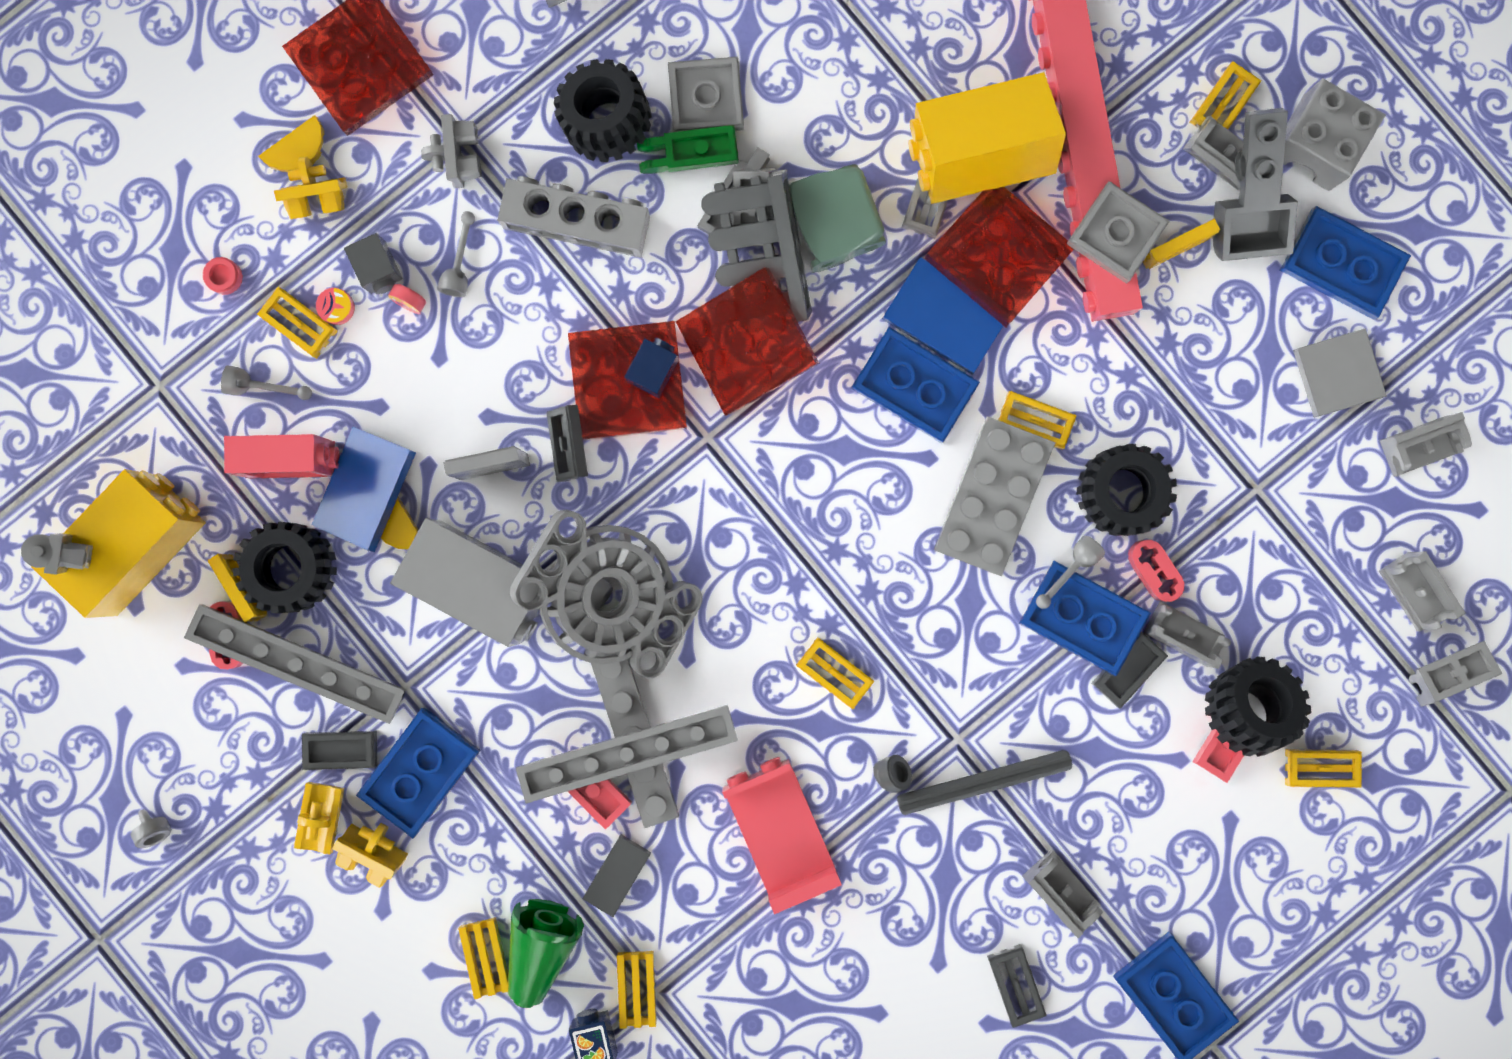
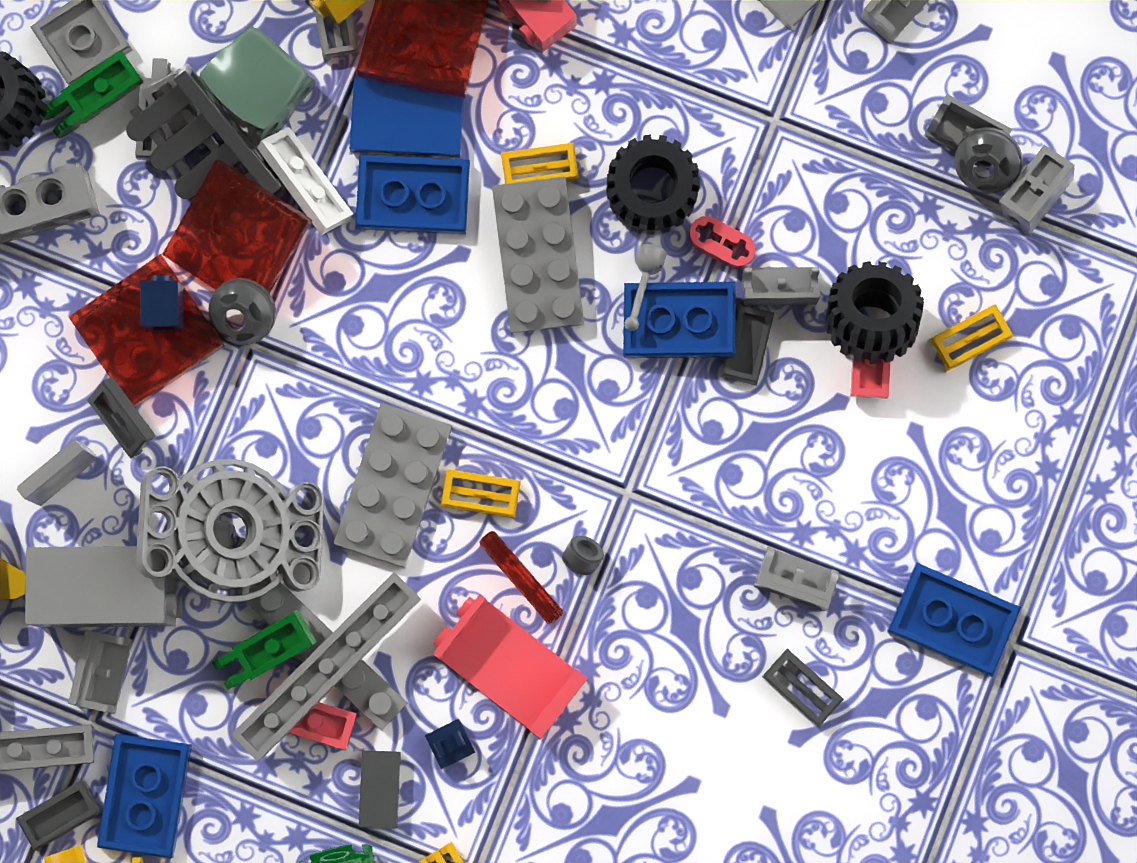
camera: 25 degrees left, 5 degrees down
dark grey axle [897,750,1073,815] -> none
none -> light grey hinge [68,630,133,713]
none -> dark grey piece [208,278,276,345]
none -> green hinge [212,610,317,690]
none -> white plate [257,127,353,235]
none -> light grey plate [333,402,452,568]
none -> dark blue tile [425,718,476,770]
none -> clear red axle [479,531,563,624]
none -> dark grey piece [954,127,1023,194]

